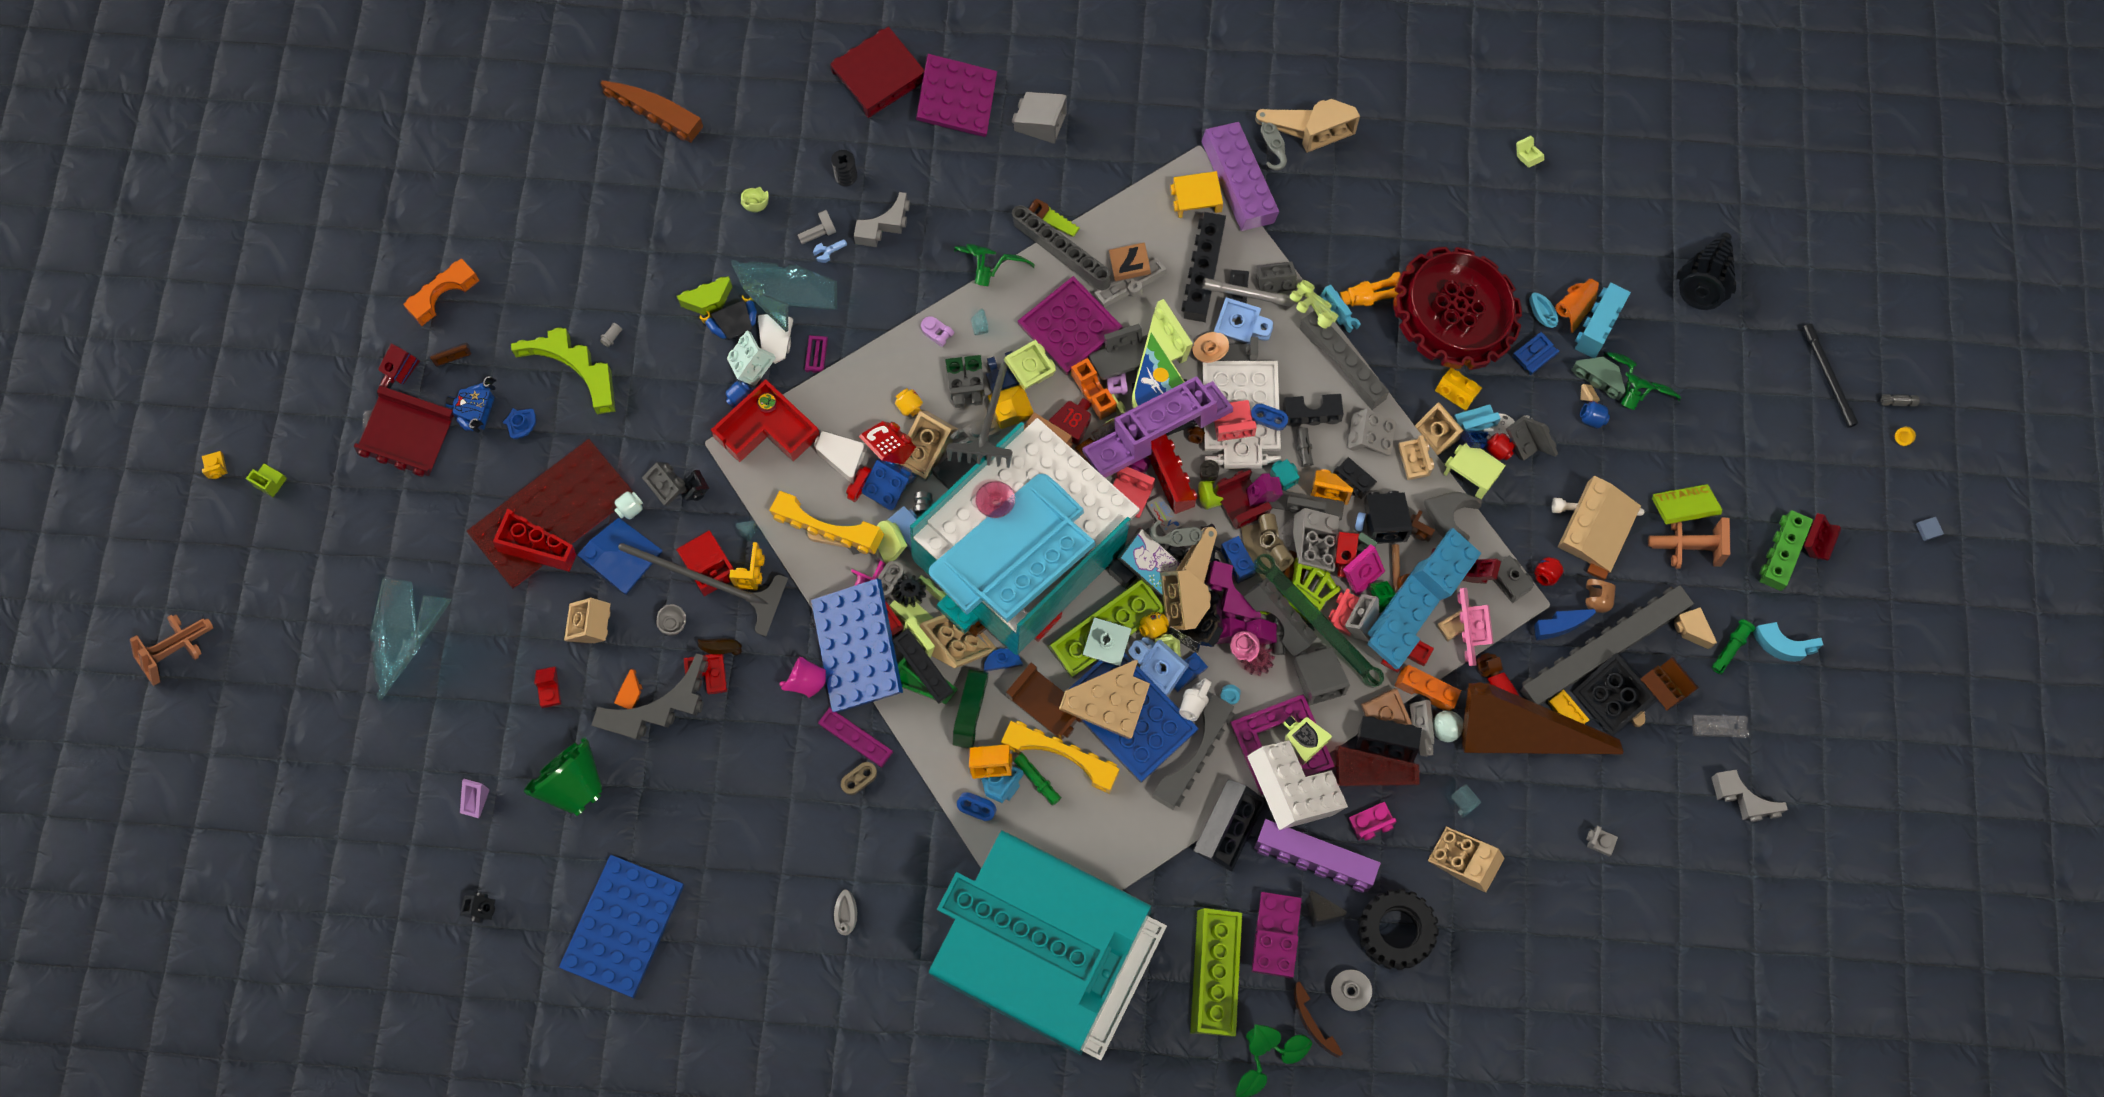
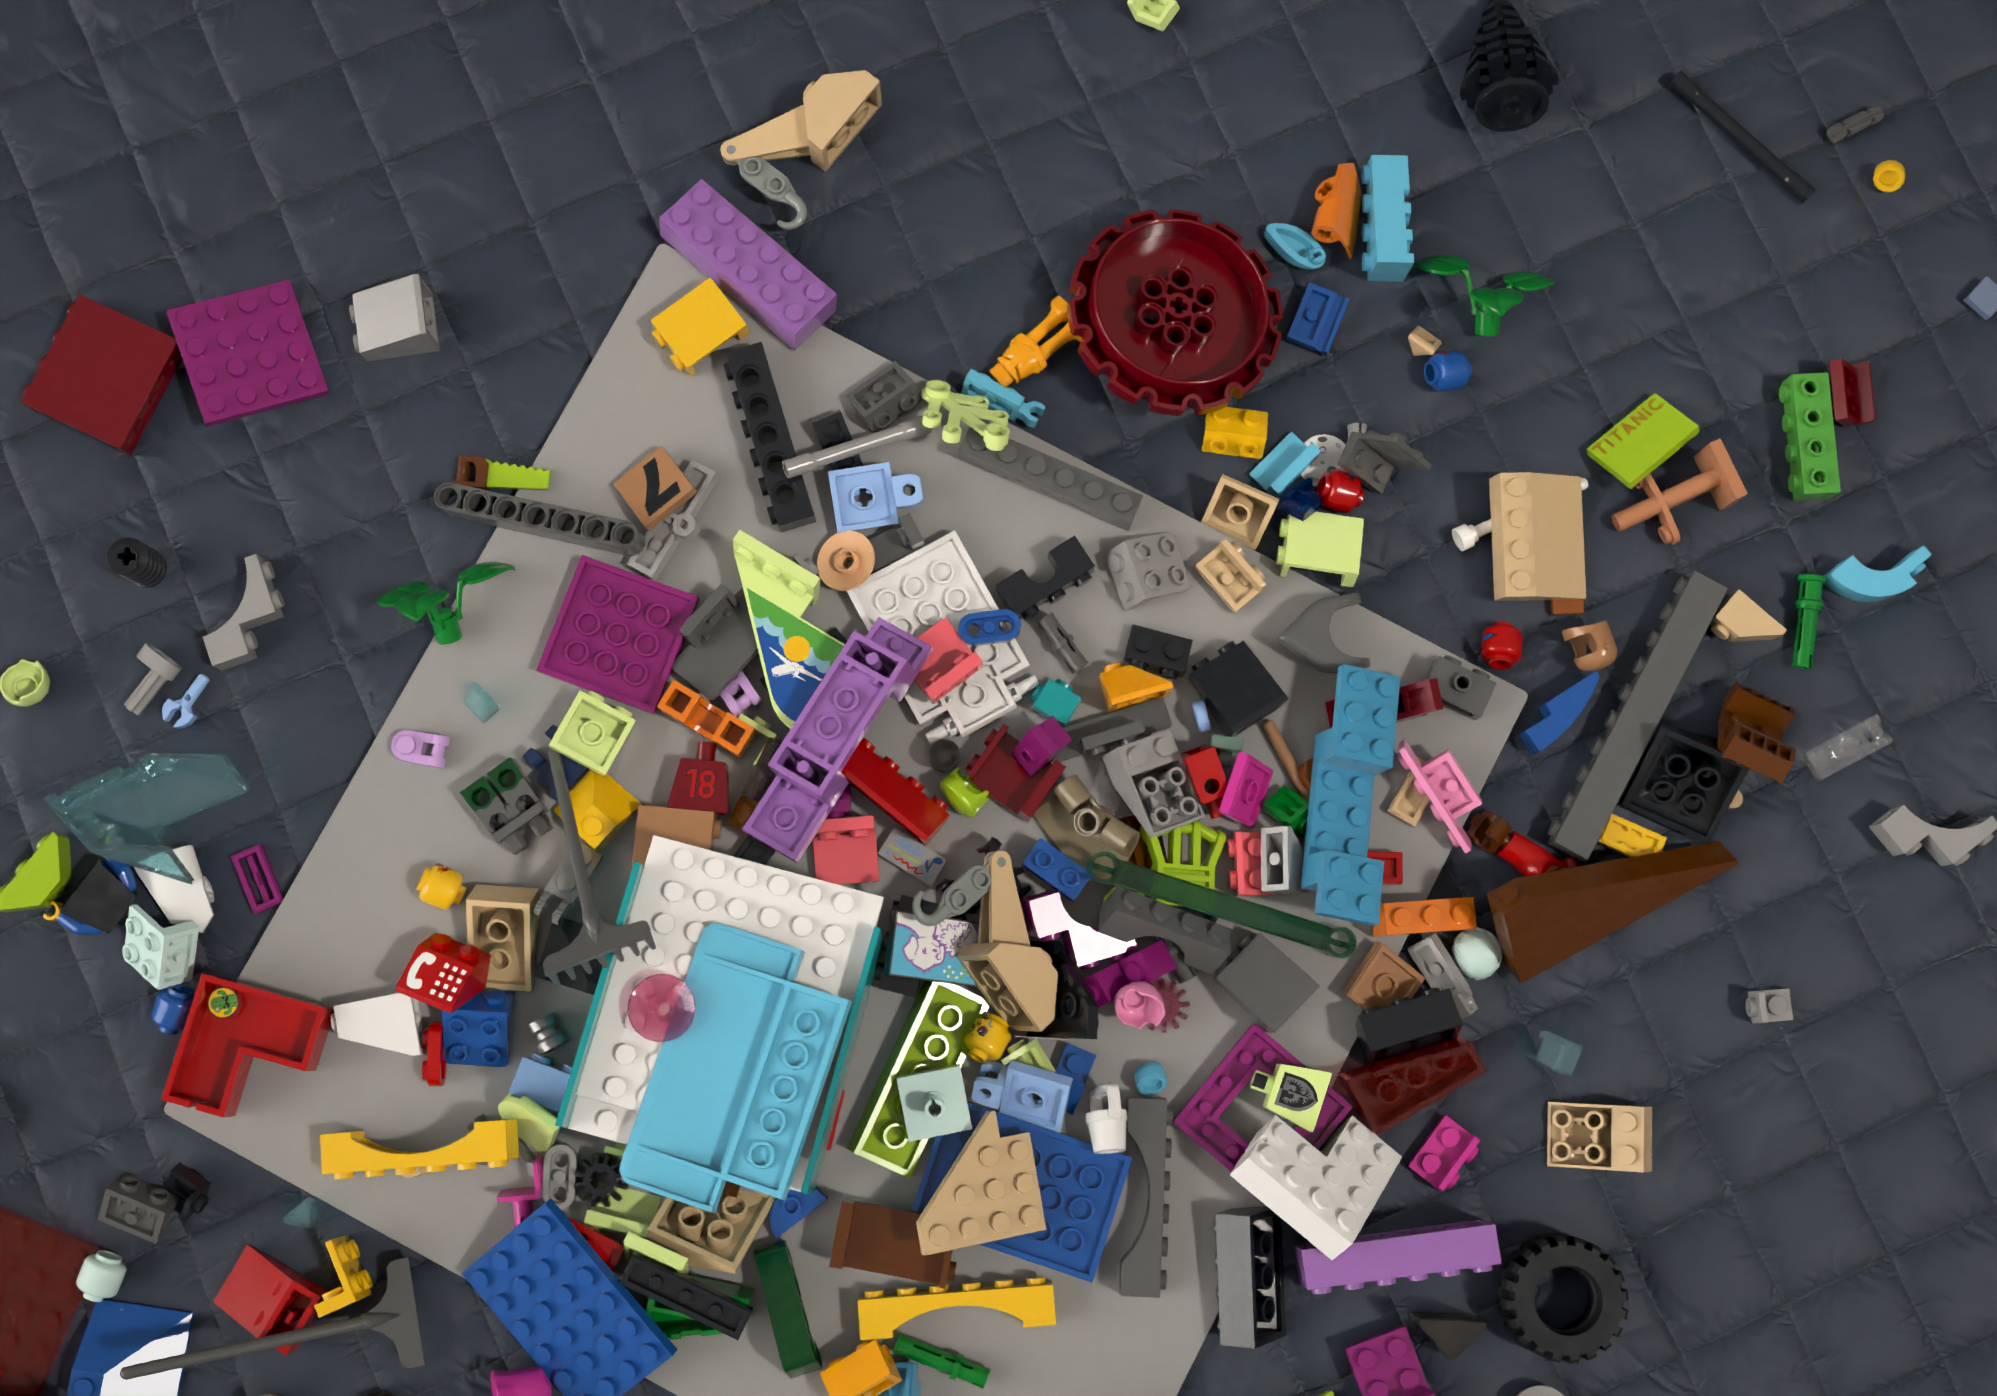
camera: 35 degrees left, 10 degrees up
reddish brown plate [1187,427,1205,444] -> none
reddish brown bracket [1411,510,1435,542] -> none
sand green slope [1571,357,1625,401] -> none

